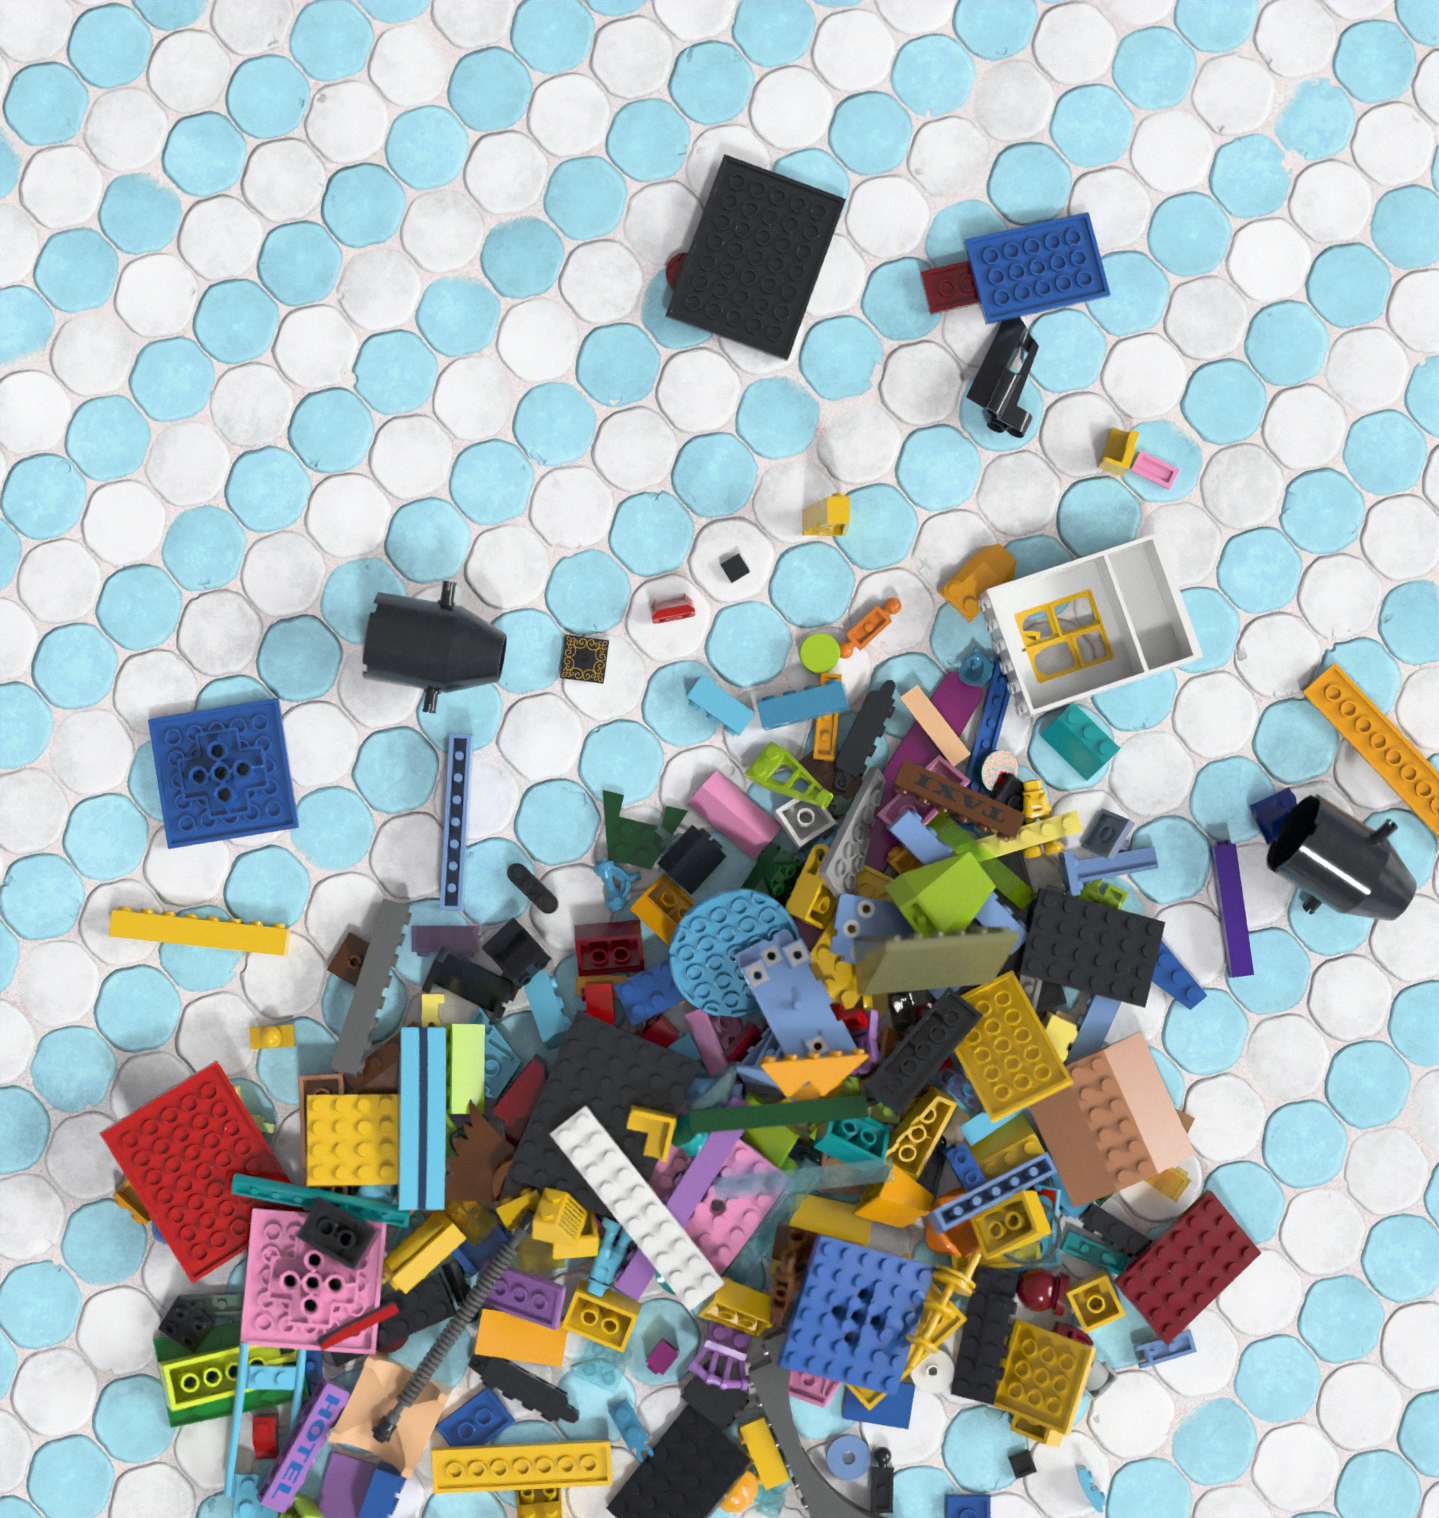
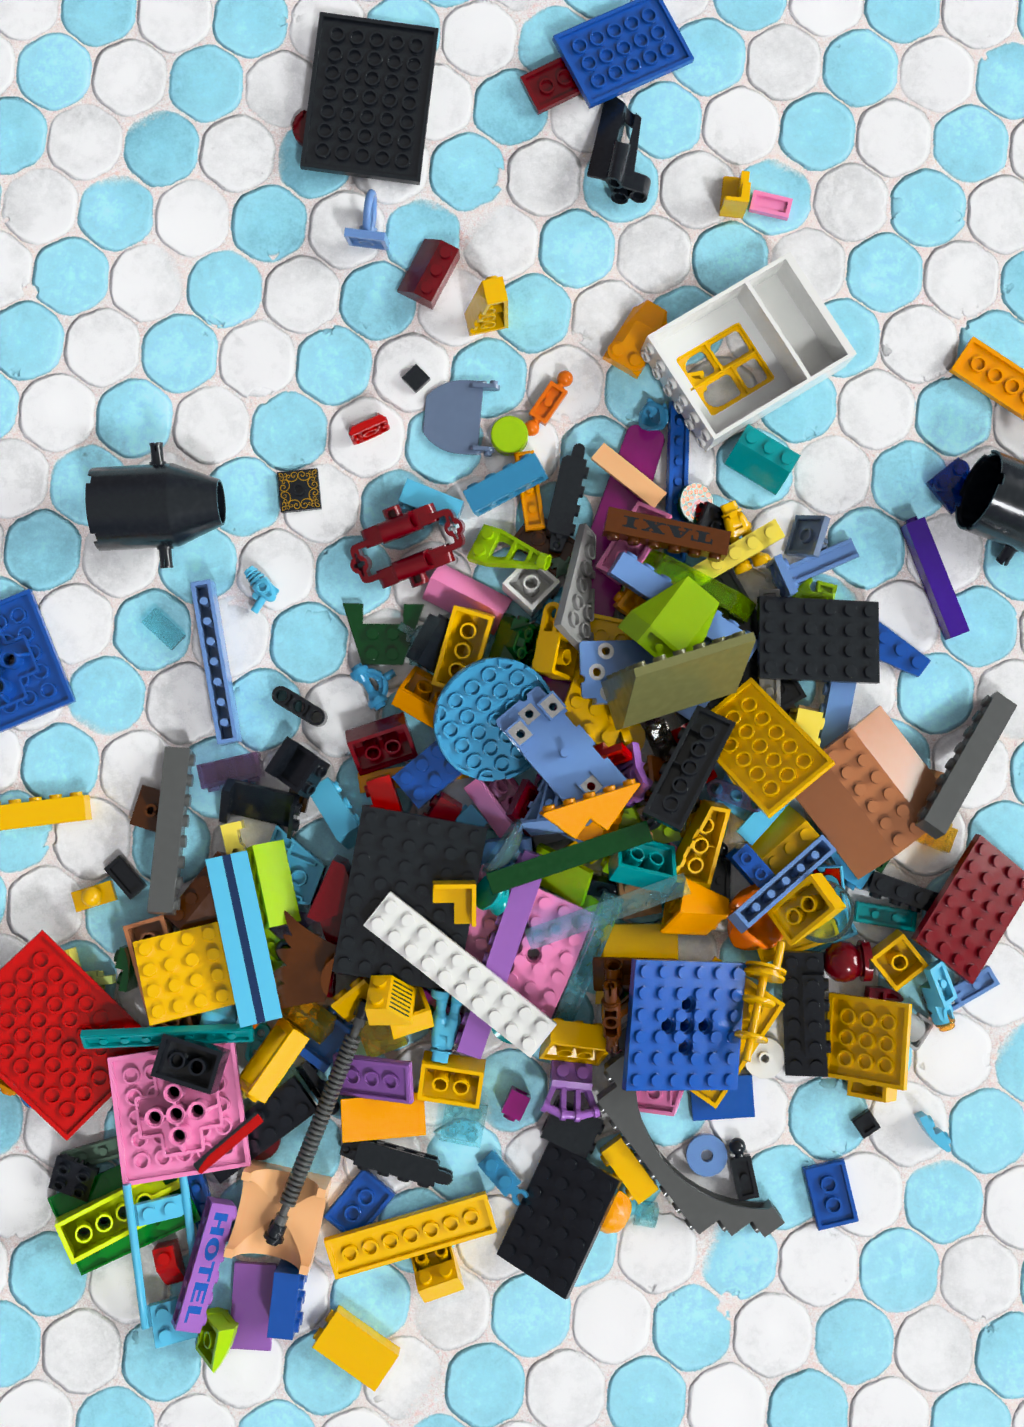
camera: 10 degrees left, 0 degrees up
none -> black tile [104,855,147,900]
none -> dark green slope [114,945,138,992]
none -> clear light blue tile [141,608,186,650]
none -> medium azure piece [244,566,279,614]
none -> medium blue tile [344,189,390,250]
none -> dark red piece [350,503,465,589]
none -> dark red slope [397,239,460,310]
none -> sand blue piece [423,380,500,457]
none -> yellow slope [431,605,496,688]
none -> dark grey brick [915,691,1017,839]
none -> medium azure plate [920,960,958,1032]

